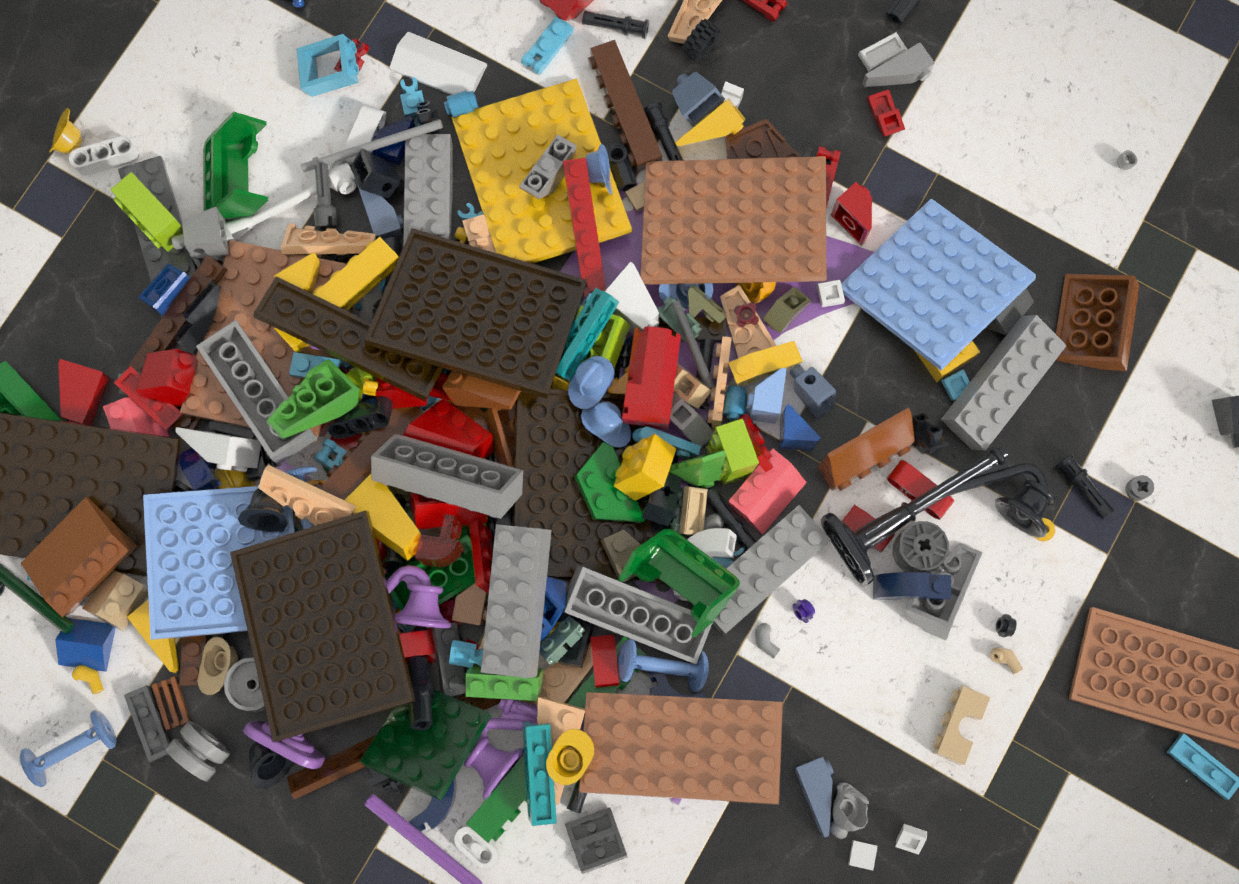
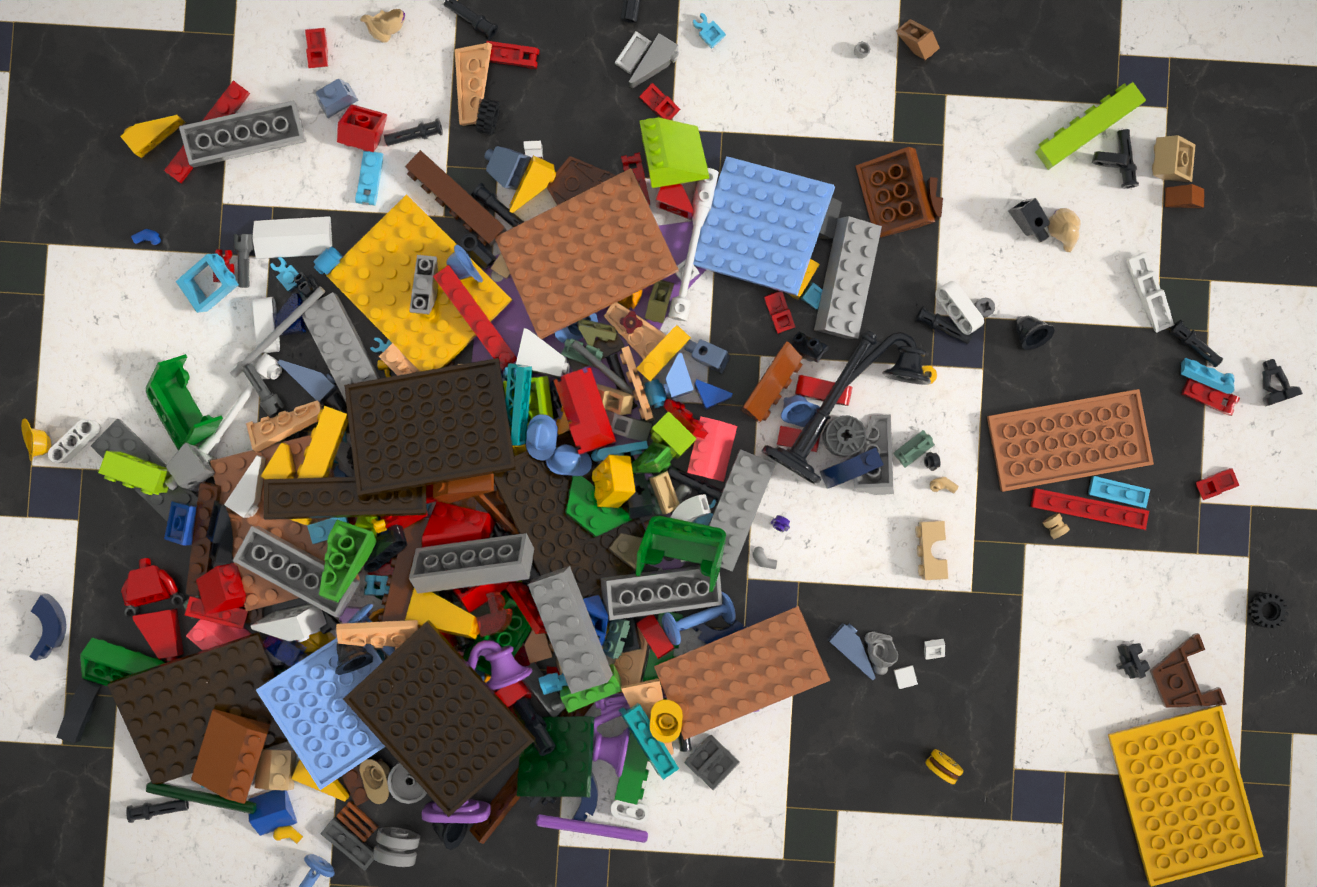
camera: 25 degrees left, 10 degrees up
black torso [350,148,405,198] -> none
none -> red torso [121,558,185,617]
none -> white slope [224,455,266,518]
none -> dark grey piece [233,234,253,288]
none -> lime slope [640,117,710,188]
none -> white bar [668,168,719,321]
none -> medium azure plate [693,13,726,49]
none -> red slope [763,291,795,334]
none -> medium blue piece [781,395,820,427]
none -> sand green hinge [893,430,935,468]
none -> medium nougat slope [896,19,939,60]
none -> reddish brown slope [926,177,943,220]
none -> white beam [935,281,984,335]
none -> black piece [1016,315,1055,350]
none -> red plate [1031,488,1149,530]
none -> tan wheel [1043,513,1070,539]

